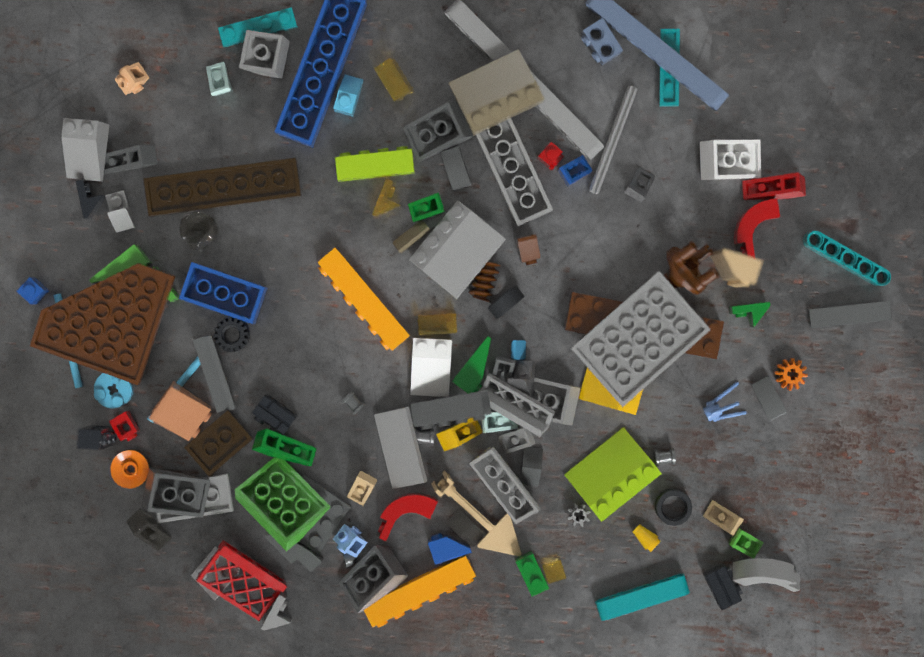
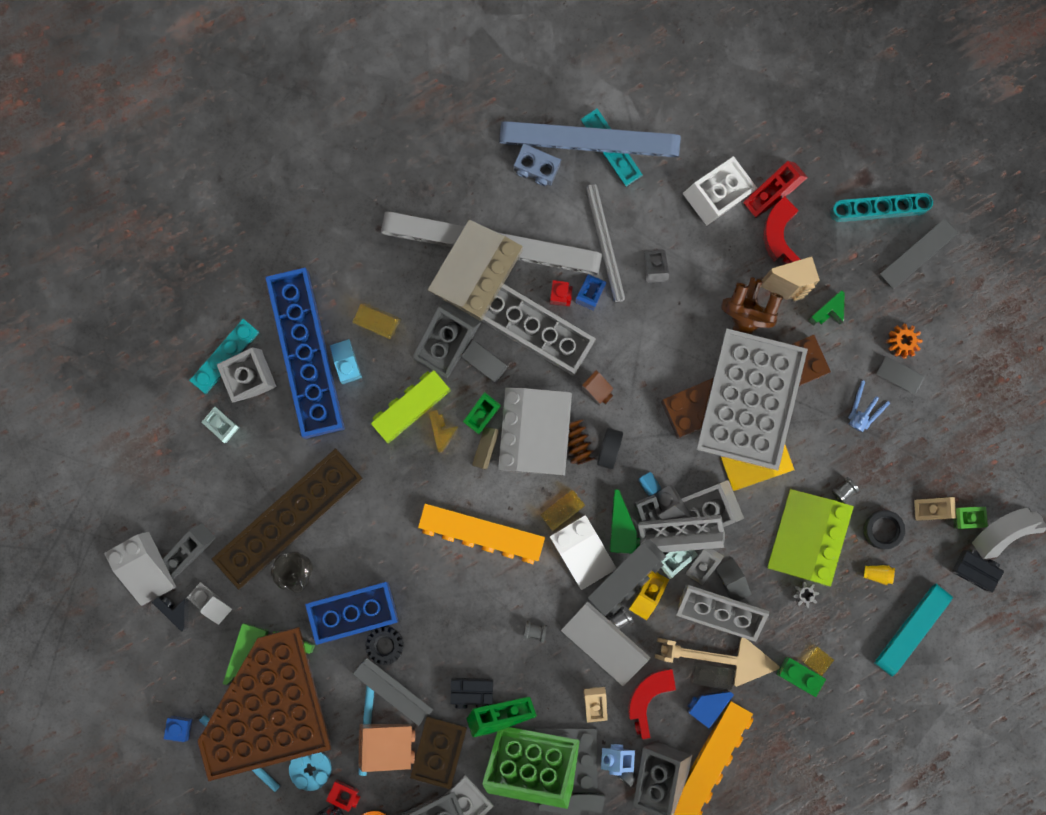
camera: 30 degrees left, 5 degrees down
light nougat brick [115,62,149,95] -> none

